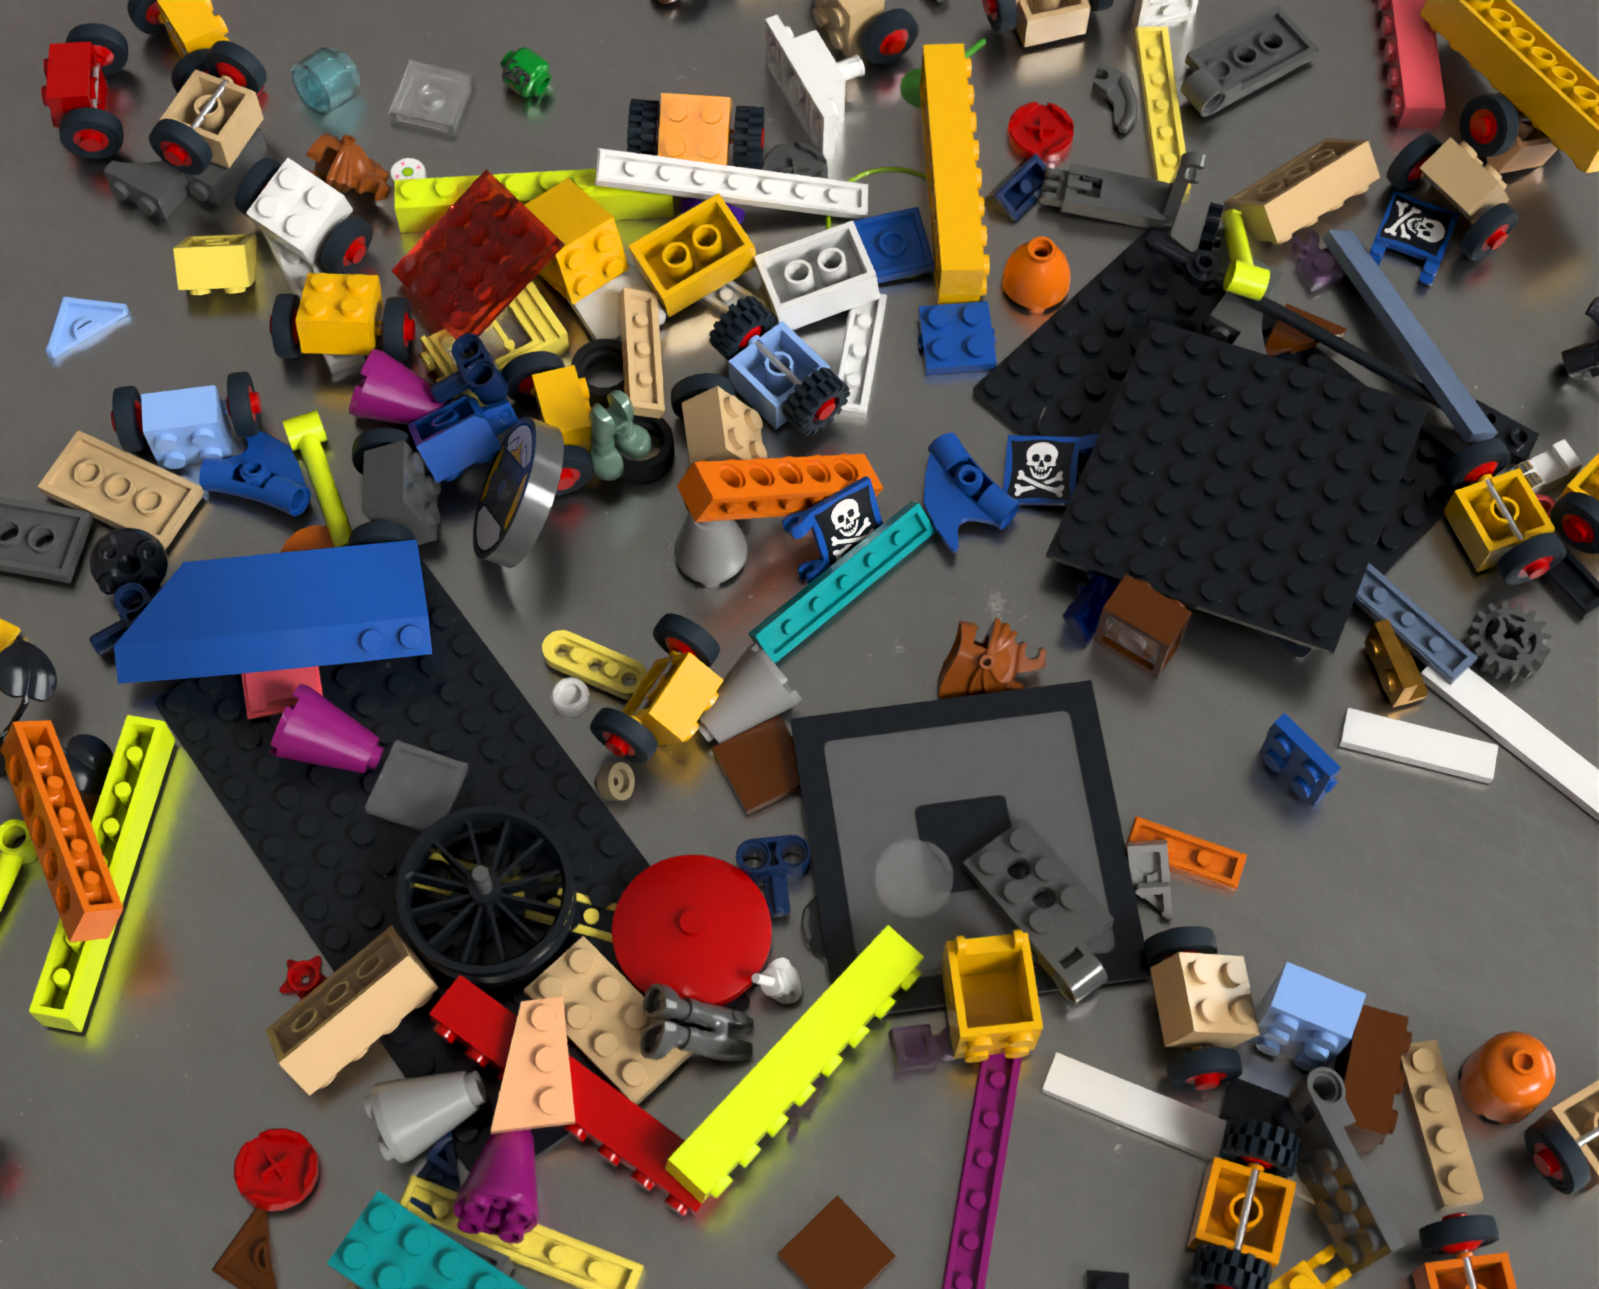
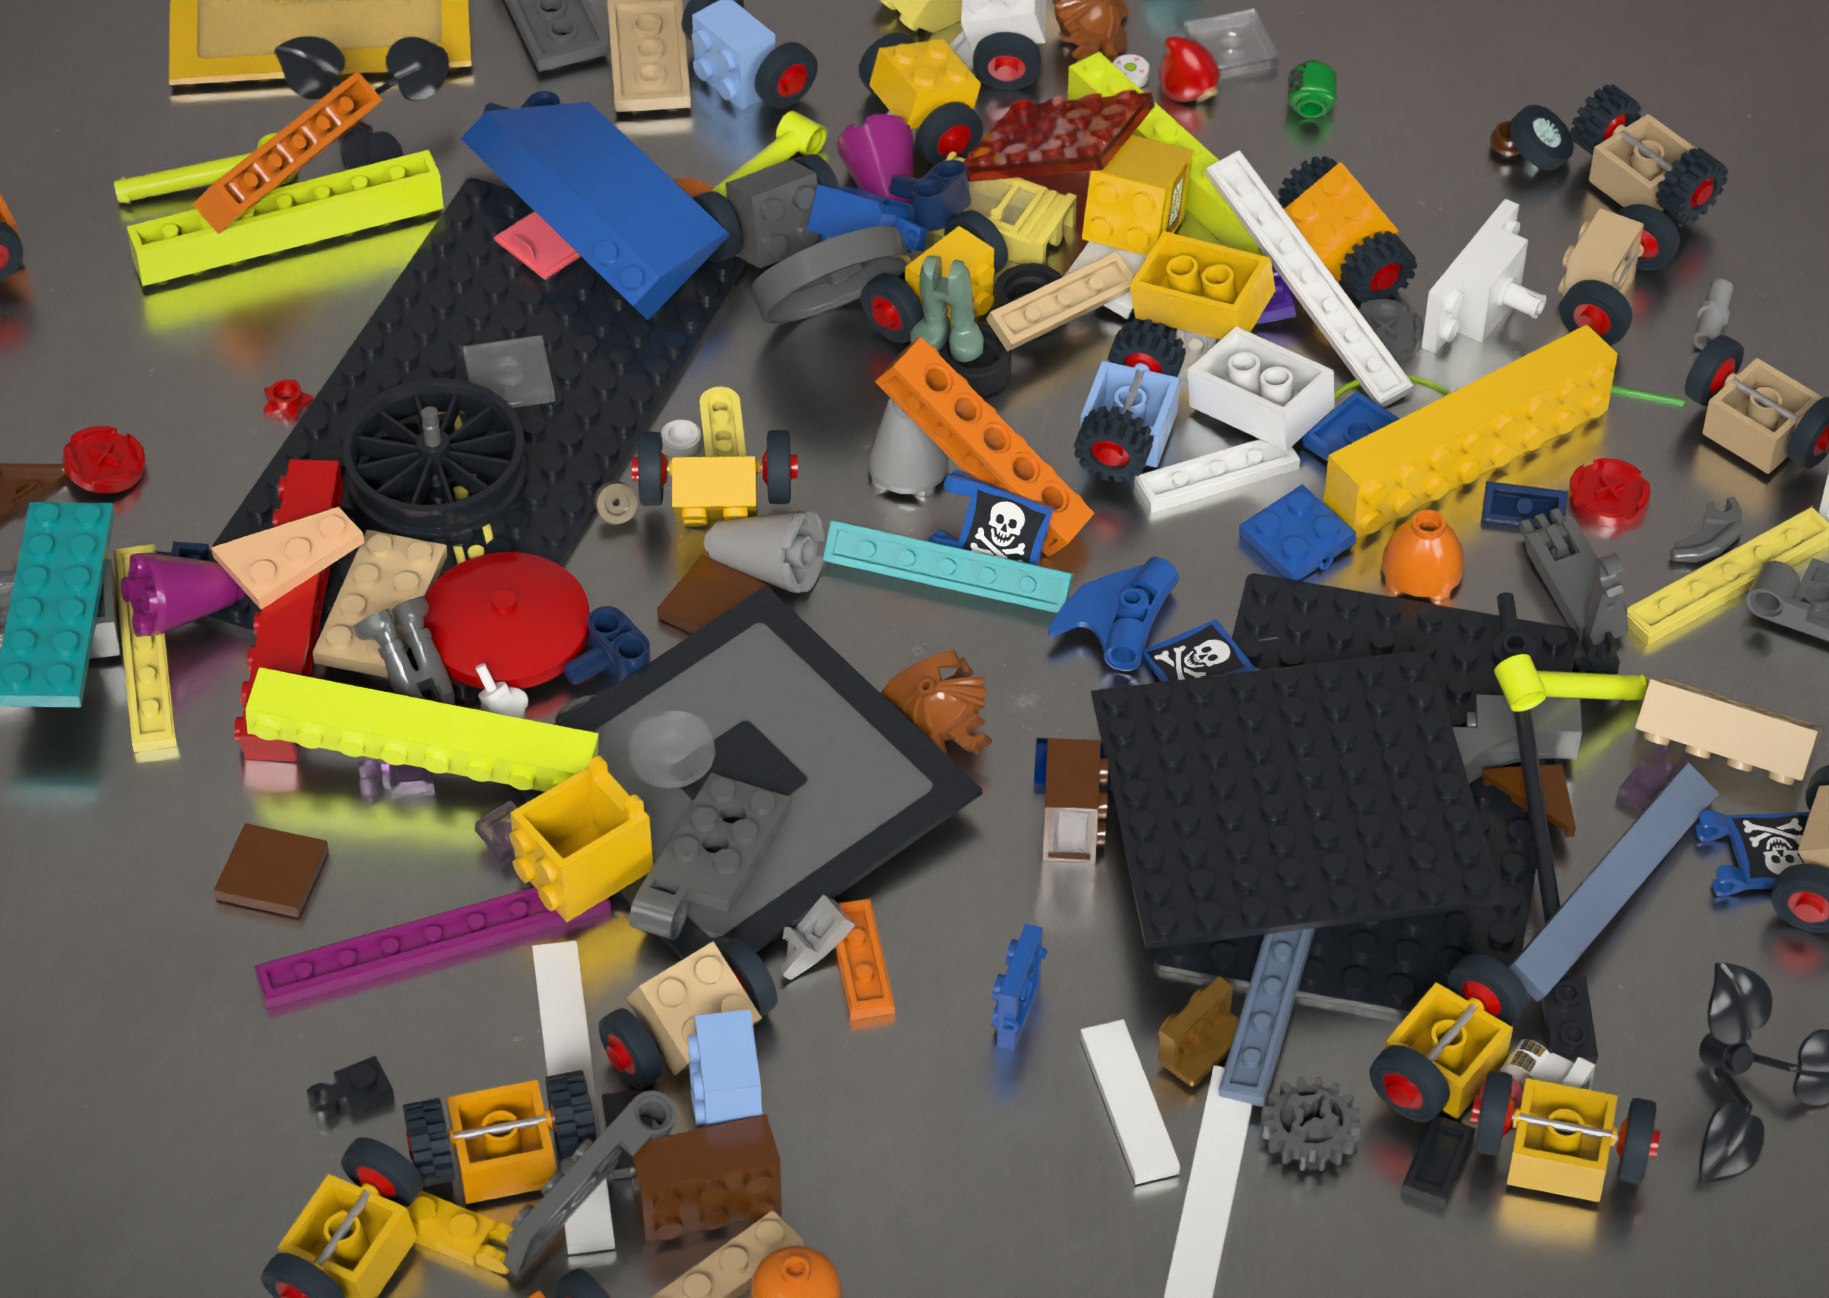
camera: 60 degrees right, 15 degrees down
black plate [90,528,168,595] -> none
blue pin [199,431,311,517] -> none
tan slope [266,925,438,1096] -> none
magenta cone [269,683,384,773] -> none
light grey cone [363,1071,488,1163] -> none
tan brick [671,373,767,512] -> none
none -> red hat [1159,36,1220,102]

